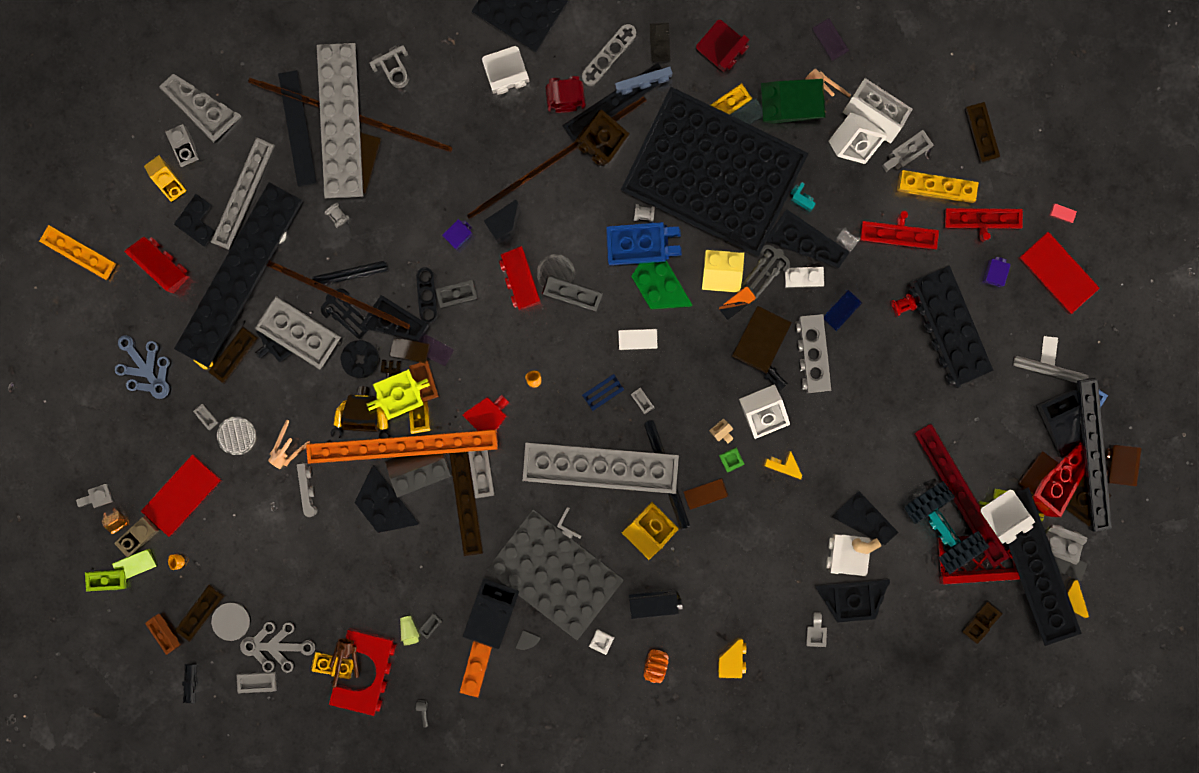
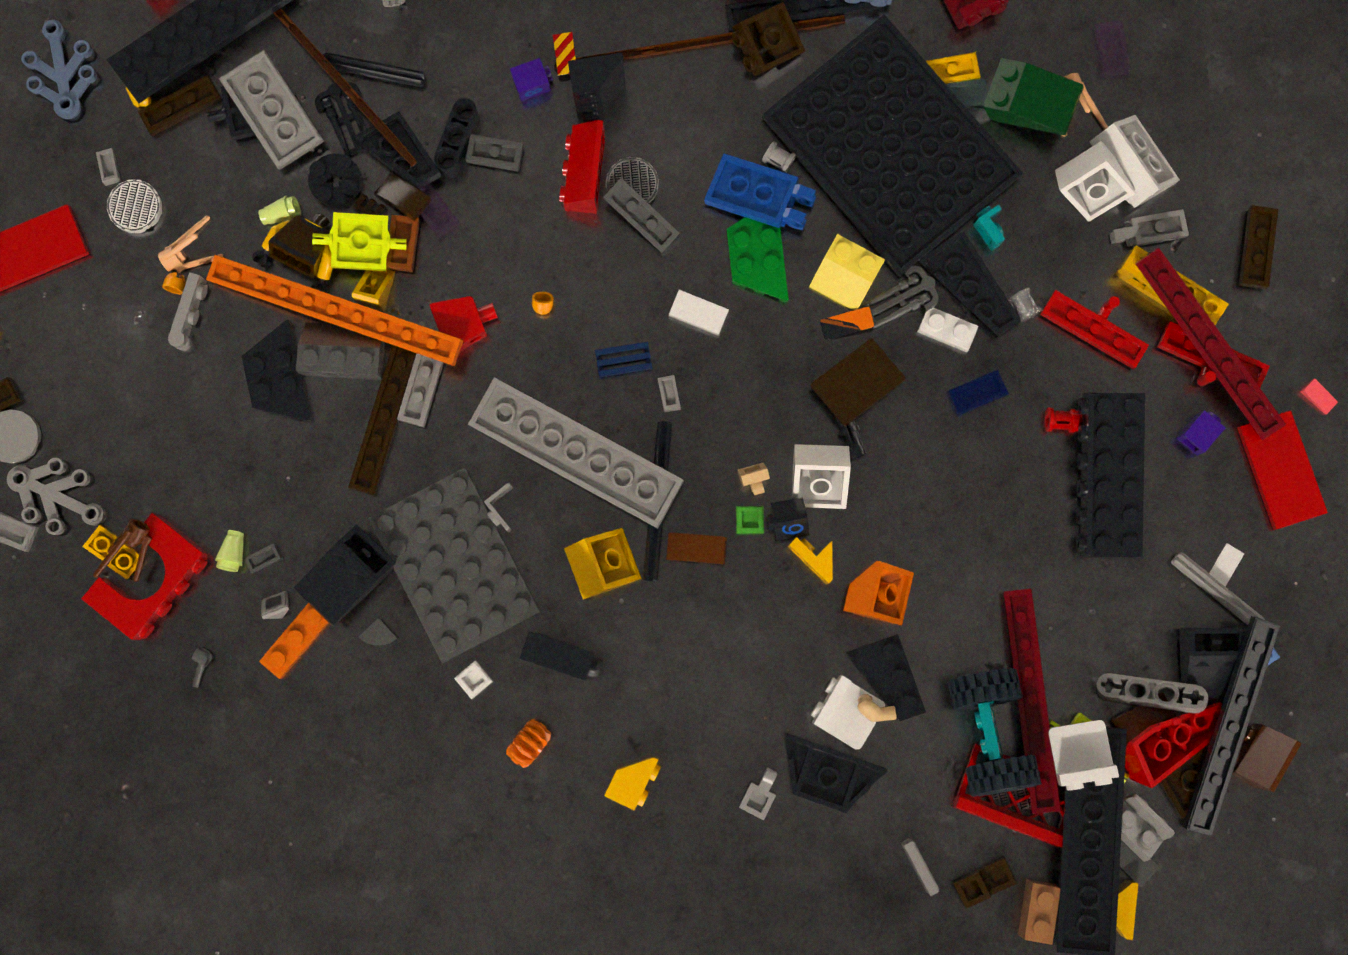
camera: 25 degrees right, 5 degrees down
light grey brick [796,314,831,393] -> none
none -> light orange hinge [162,272,186,295]
none -> yellowish green cone [259,195,301,225]
none -> light grey slope [261,591,289,619]
none -> sticker [553,32,576,76]
none -> black brick [767,497,809,541]
none -> orange slope [843,561,914,626]
none -> light grey tile [901,838,940,896]
none -> medium nougat brick [1018,879,1060,945]
none -> light grey beam [1097,673,1208,713]
none -> dark red plate [1135,247,1286,440]

